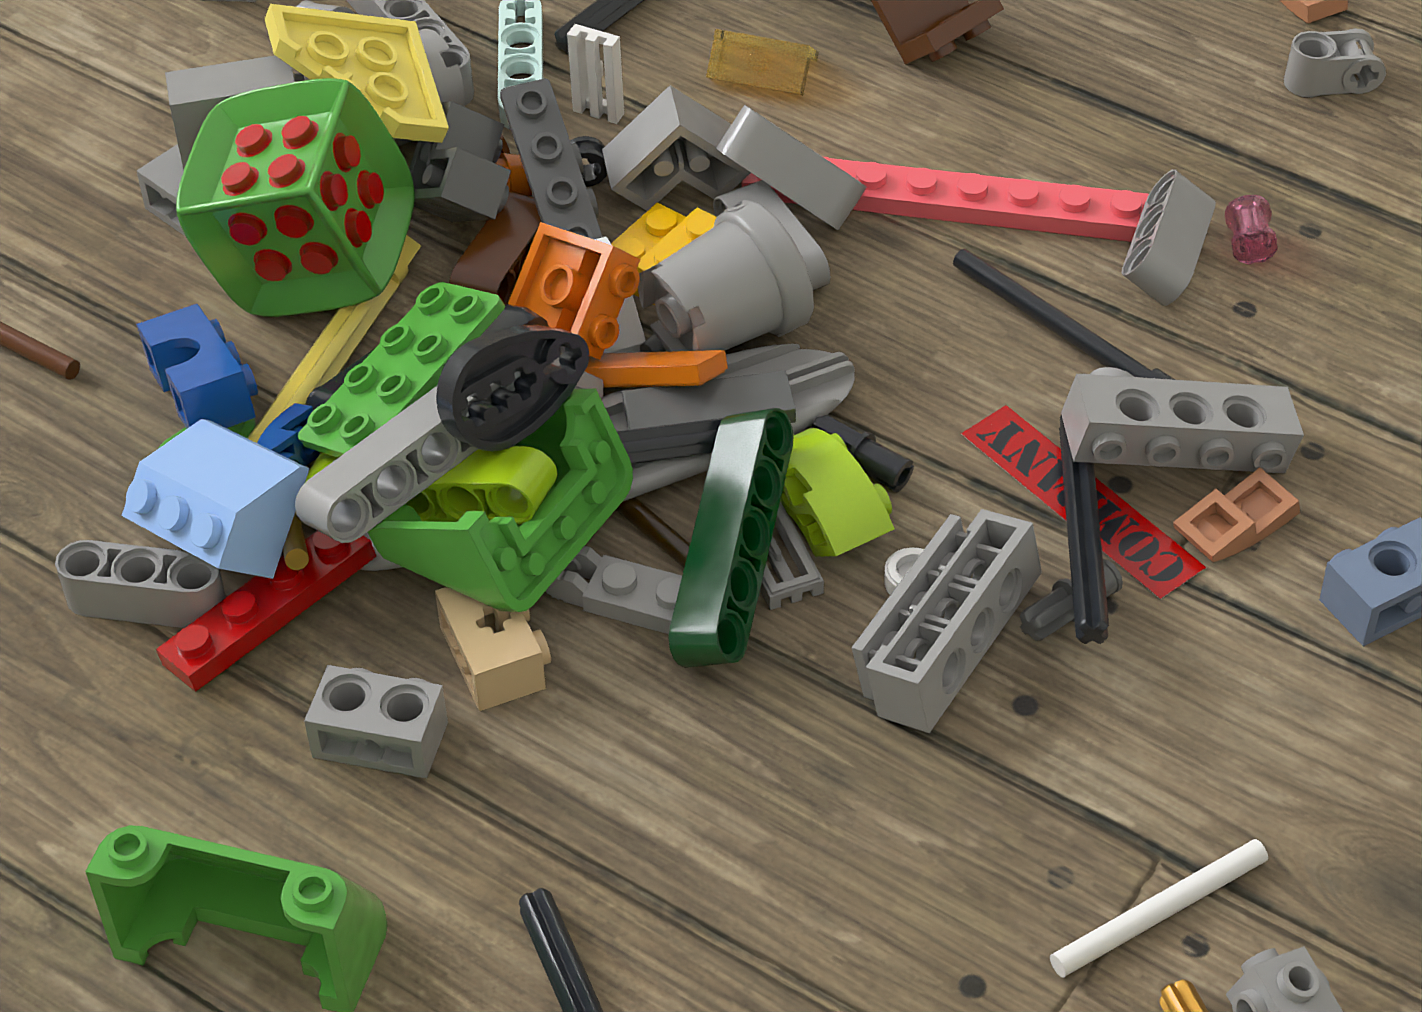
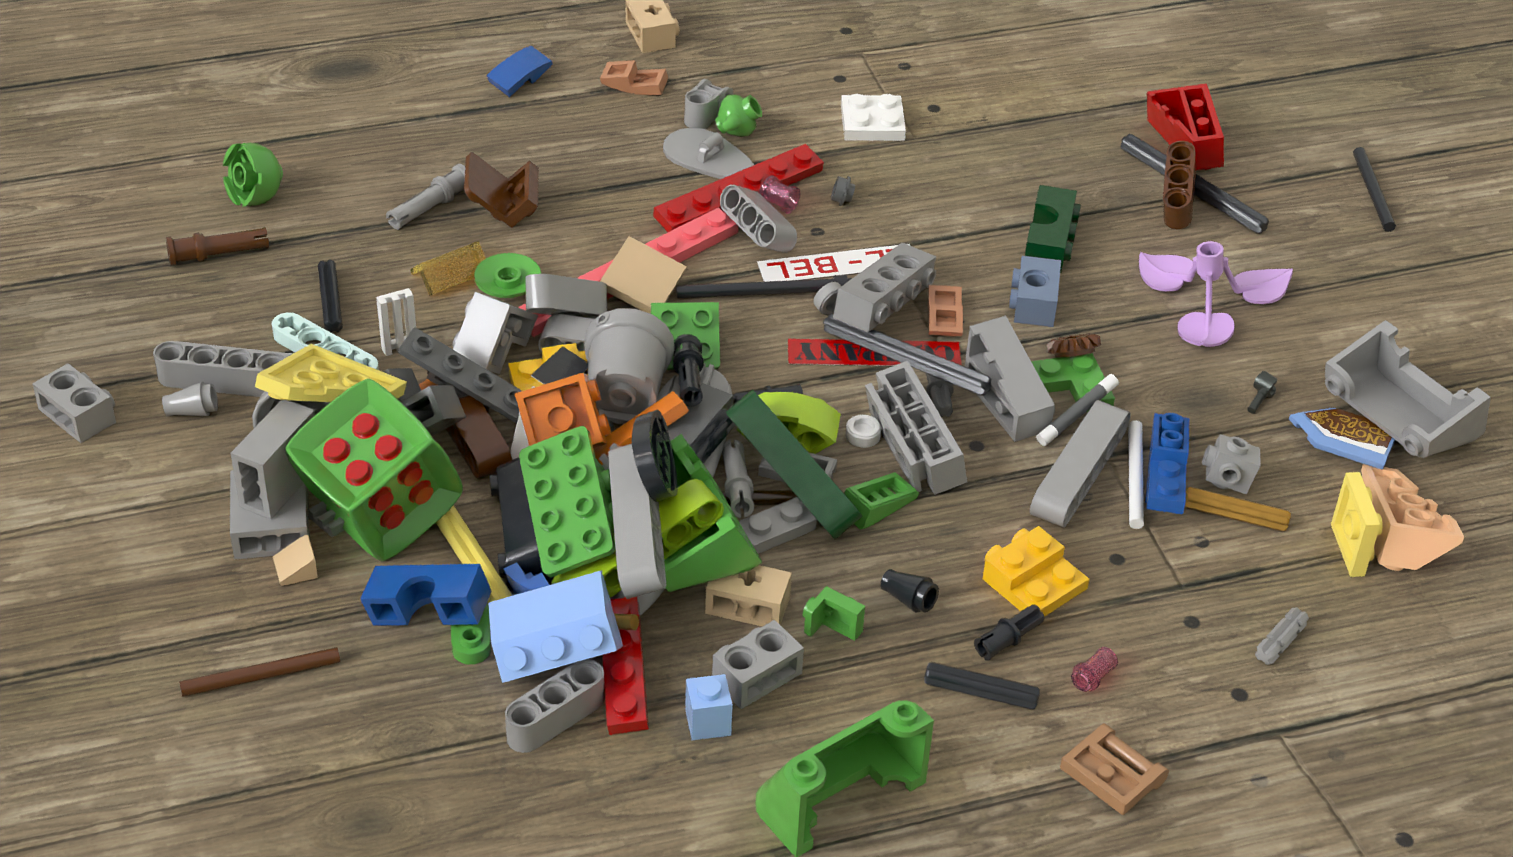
camera: 55 degrees left, 5 degrees down
none -> tan slope [273,535,318,586]
none -> bright green dish [474,253,541,298]
none -> black sticker [531,346,588,384]
none -> tan tile [600,236,687,314]
none -> bright green bracket [651,302,720,370]
none -> red plate [653,143,824,232]
none -> light grey shield [663,128,754,179]
none -> black pin [673,334,704,407]
none -> light blue brick [685,674,732,740]
none -> bright green piece [715,95,762,137]
none -> light grey pin [722,440,754,518]
none -> white sticker [757,244,910,282]
none -> bright green bracket [802,586,865,641]
none -> dark grey plate [831,176,855,206]
none -> bright green slope [844,472,919,530]
none -> black cone [881,569,939,613]
none -> light grey wedge [965,315,1055,442]
none -> black axle [974,604,1045,660]
none -> yellow plate [982,526,1089,617]
none -> light grey beam [1030,400,1131,528]
none -> bright green plate [1031,353,1115,412]
none -> dark grey bar [1036,374,1119,446]
none -> reddish brown gear [1047,333,1101,357]
none -> blue slope [1145,413,1190,515]

